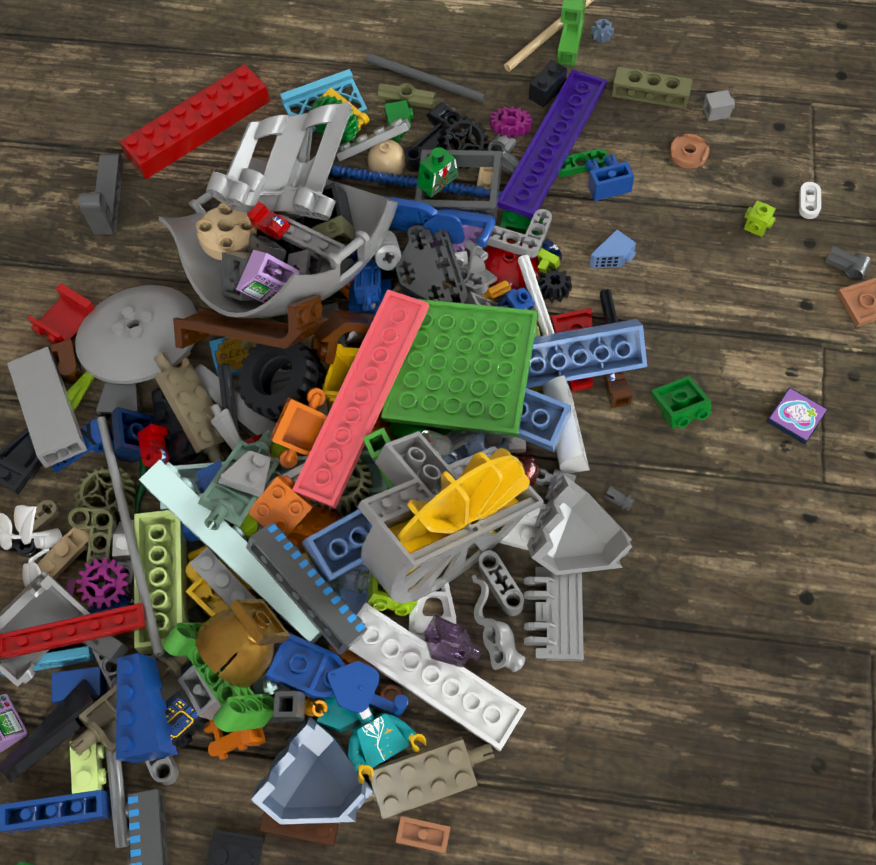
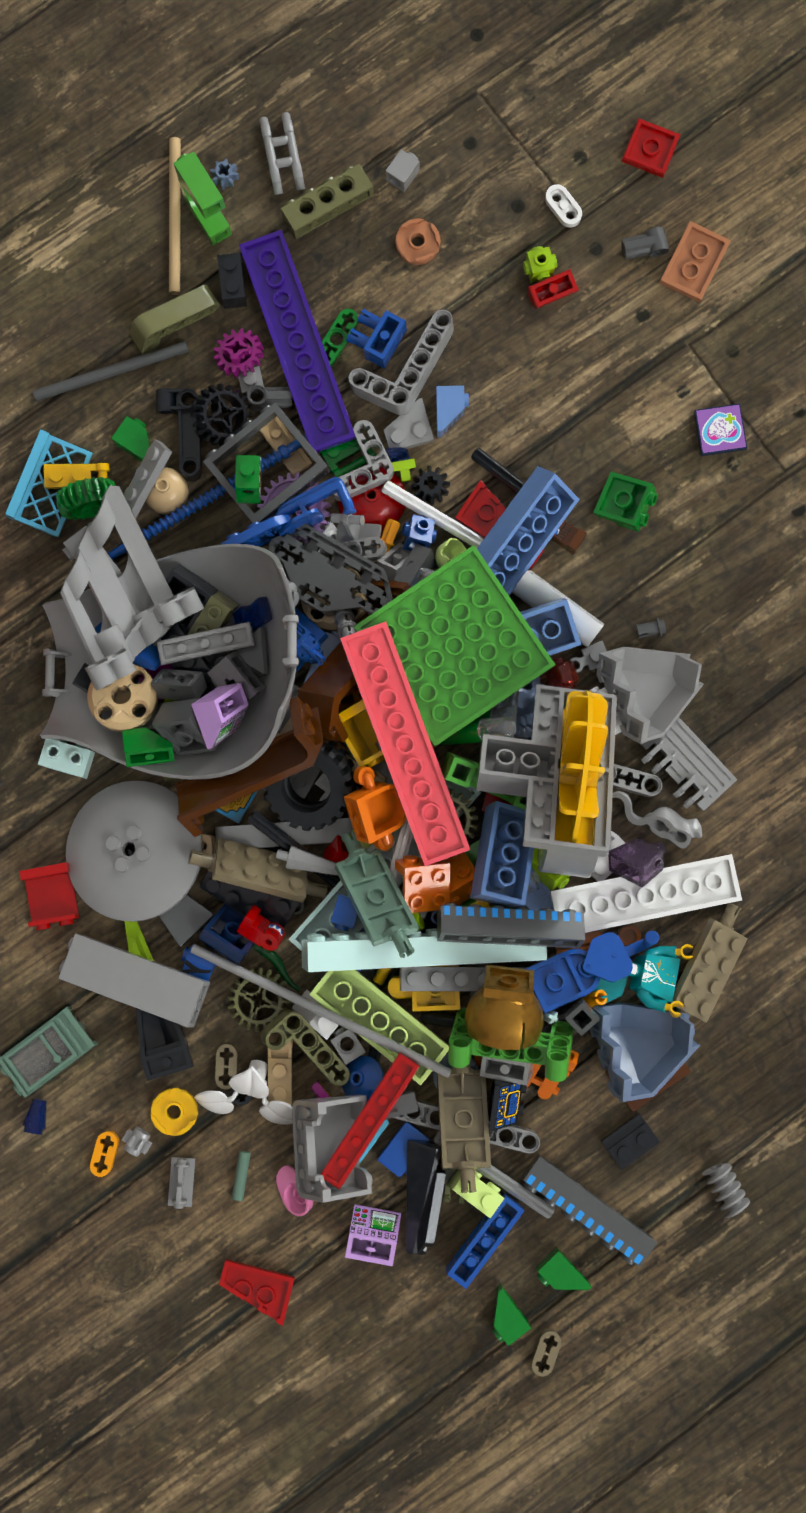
camera: 50 degrees left, 20 degrees up
reddish brown leg [50,339,81,383] -> none
magenta gear [76,557,130,610] -> none
blue wedge [116,653,178,763] -> none
light grey wing [218,450,271,497] -> none
red leg [247,201,290,240] -> none
olive piece [377,83,436,109] -> none
nougat plate [396,816,451,854] -> none
none -> light aqua brick [38,739,95,779]
none -> green slope [122,727,174,767]
none -> olive beam [130,285,220,354]
none -> light grey piece [259,112,305,195]
none -> light grey beam [348,310,454,415]
none -> light grey wing [384,398,434,454]
none -> red brick [527,269,579,309]

